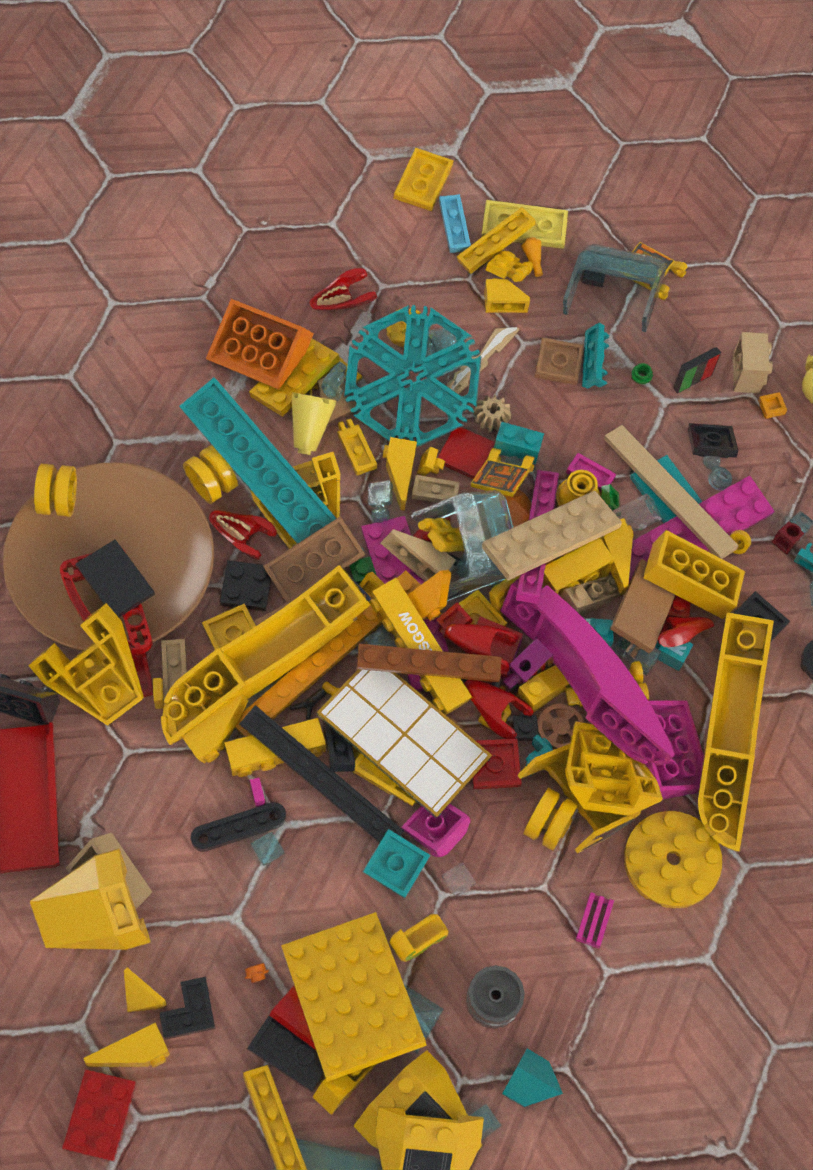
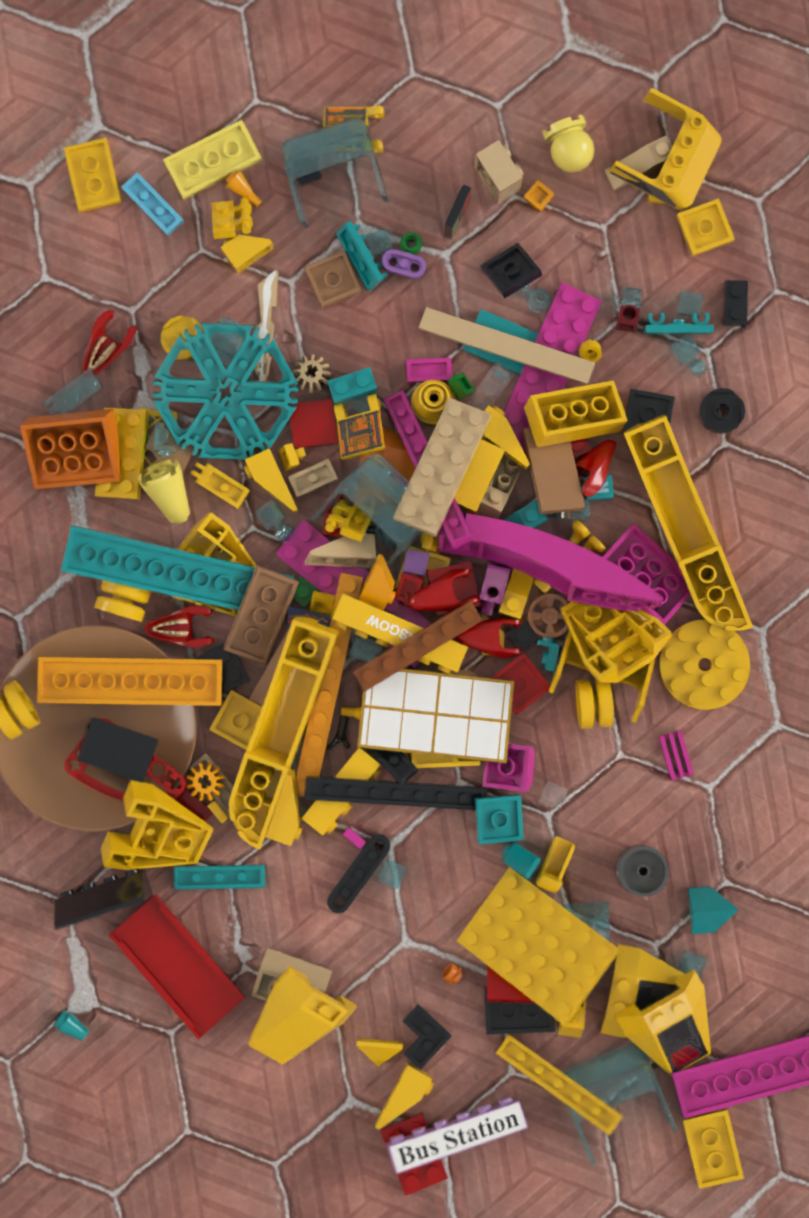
camera: 30 degrees left, 20 degrees up
yellow plate [457,207,536,274] -> none
none -> light orange plate [37,657,223,706]
none -> clear light blue hinge [43,369,104,415]
none -> teal tile [174,864,265,890]
none -> light orange gear [187,762,225,801]
none -> clear light blue tile [366,229,392,257]
none -> medium lavender plate [382,249,426,279]
none -> brick [386,1097,528,1174]
none -> medium lavender tile [403,549,429,576]
none -> teal slope [501,841,541,879]

